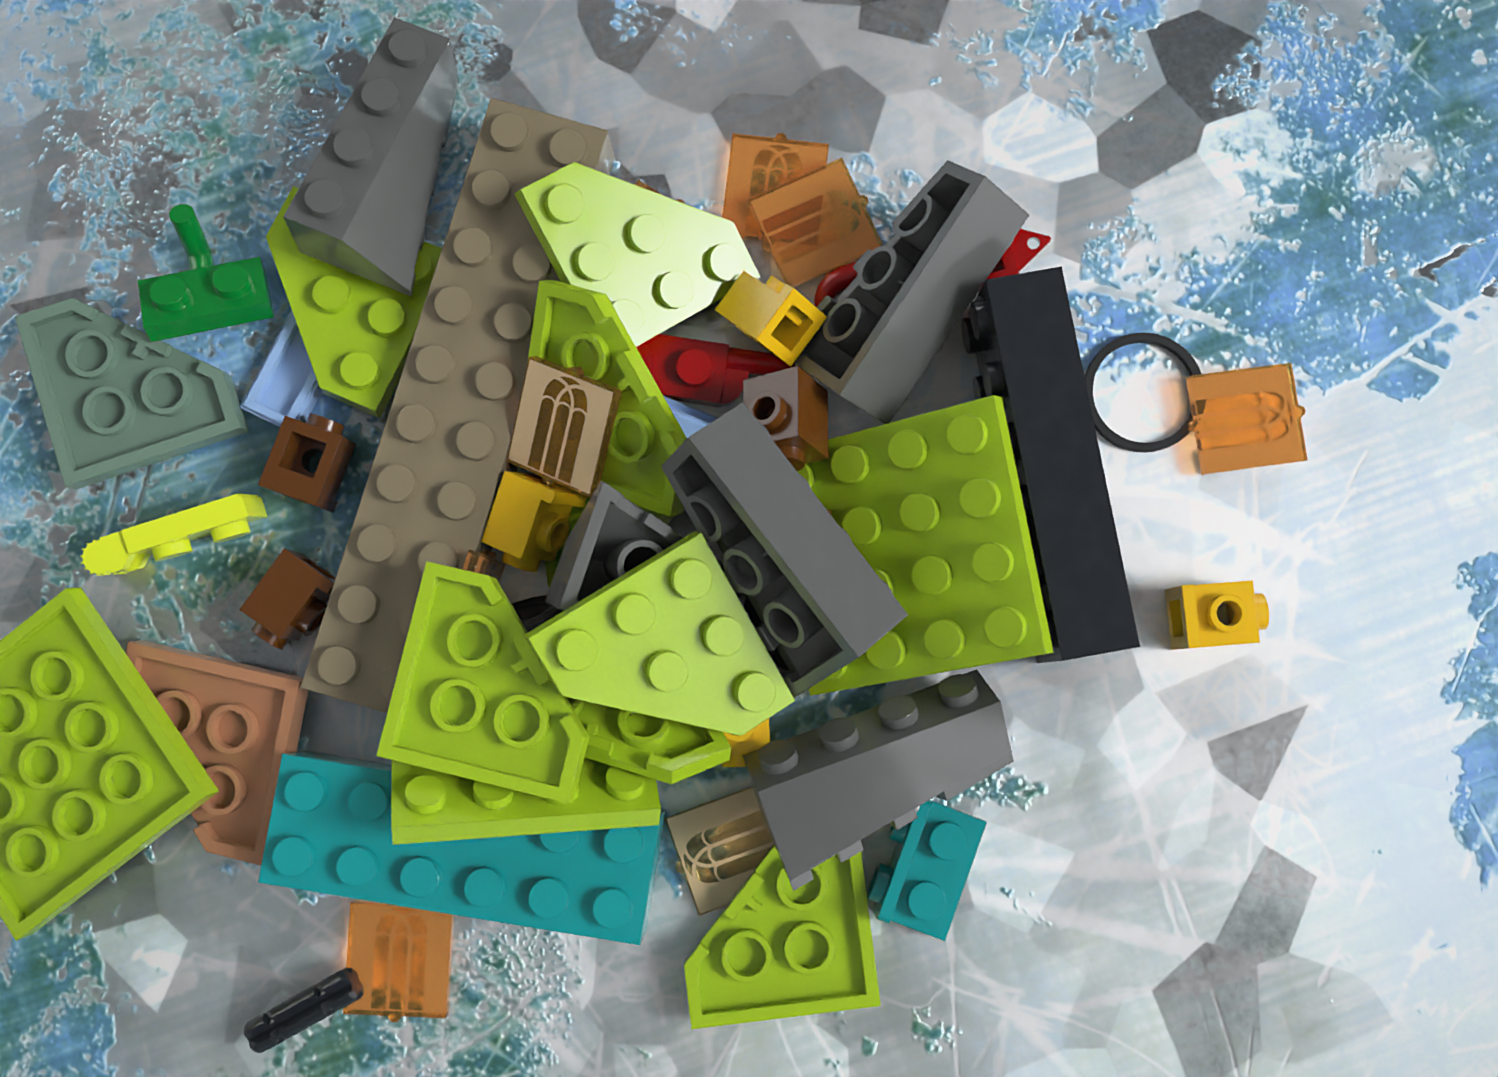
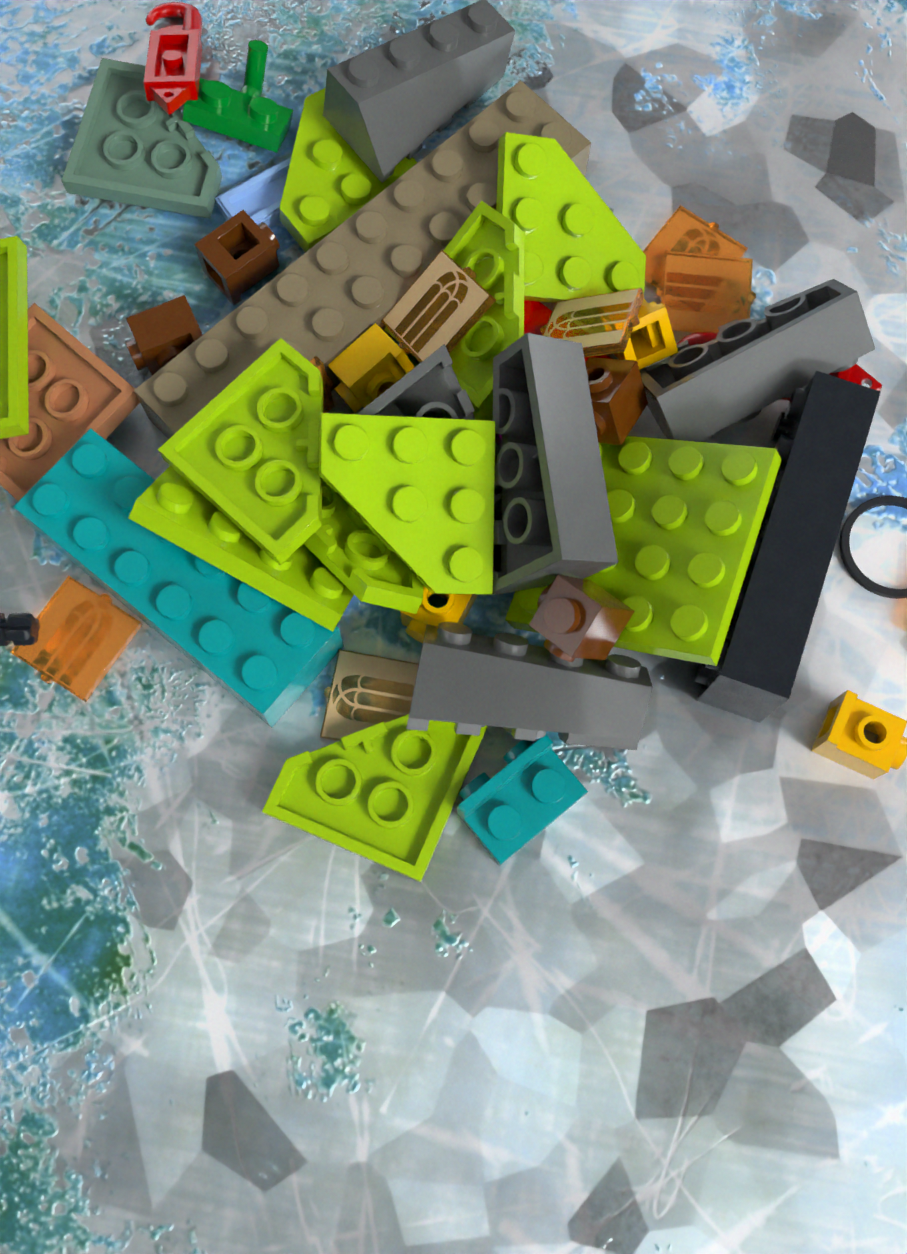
camera: 25 degrees right, 10 degrees down
neon yellow hinge [80,494,268,576] -> none
none -> red plate [143,2,203,115]
none -> reddish brown brick [529,575,635,662]
none -> piece [540,288,644,357]

